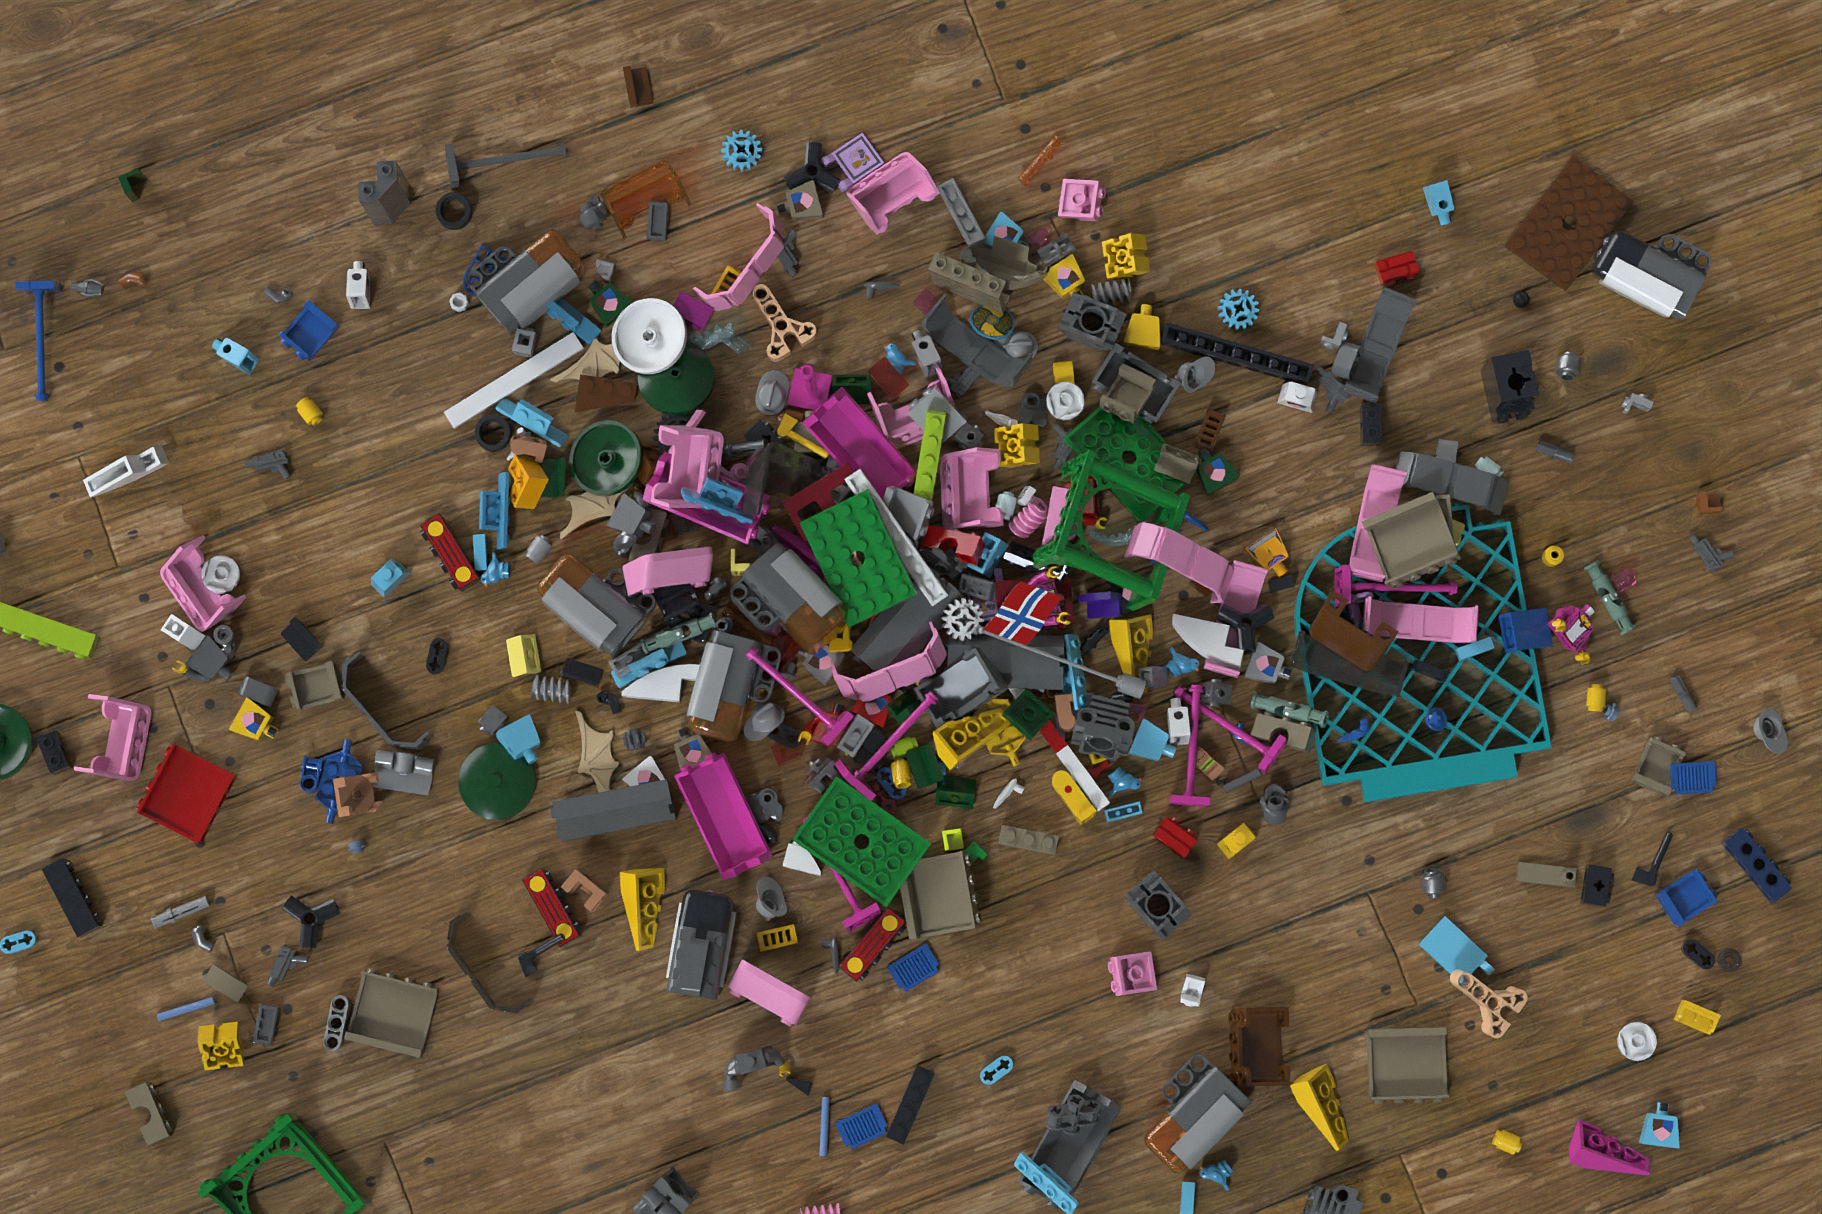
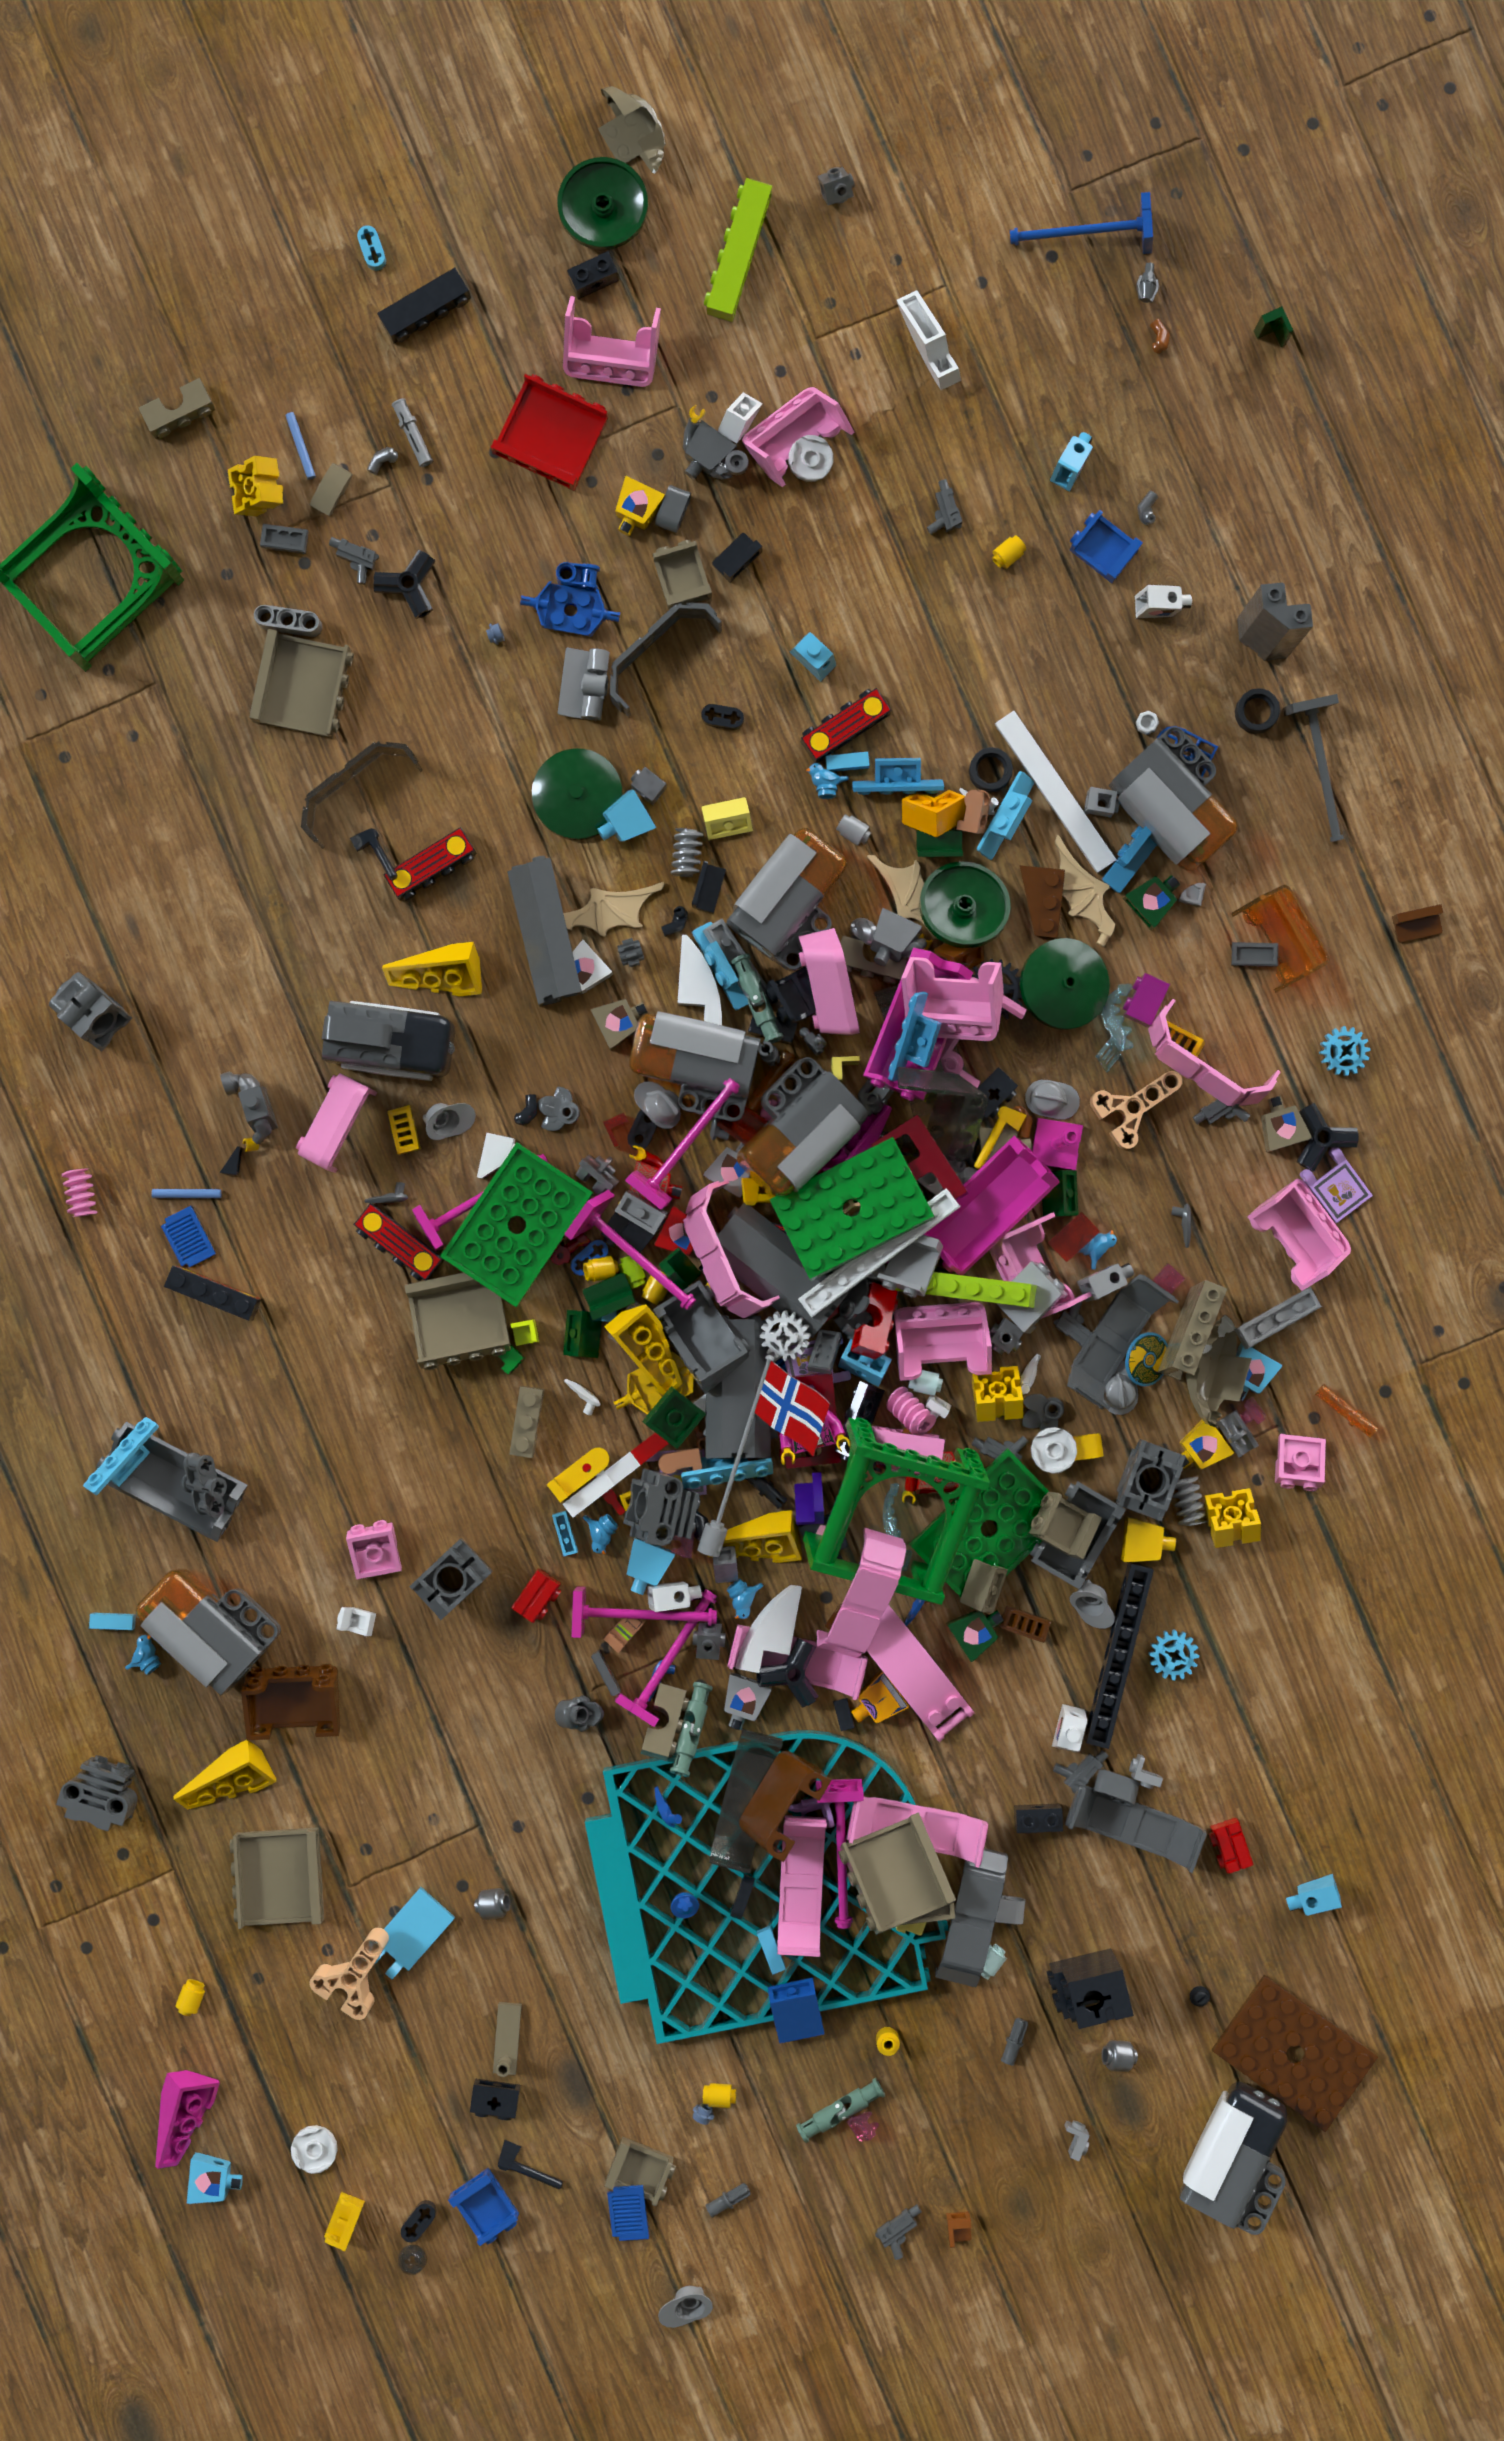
camera: 90 degrees right, 5 degrees up
nougat panel [333,772,384,817] -> none
nougat panel [561,869,608,913] -> none
dark grey head [579,194,608,231] -> none
white dish [612,298,687,374] -> none
dark pink panel [674,752,773,880] -> none
dark grey pin [721,439,769,460] -> none
blue window [887,943,939,992] -> none
medium azure beam [980,1056,1013,1085] -> none
yellow torso [1217,822,1257,859] -> none
torso [1547,604,1594,665] -> none
dark blue brick [1721,828,1792,904] -> none
none -> yellow brick [641,1270,668,1305]
none -> bright pink windscreen [866,1605,975,1742]

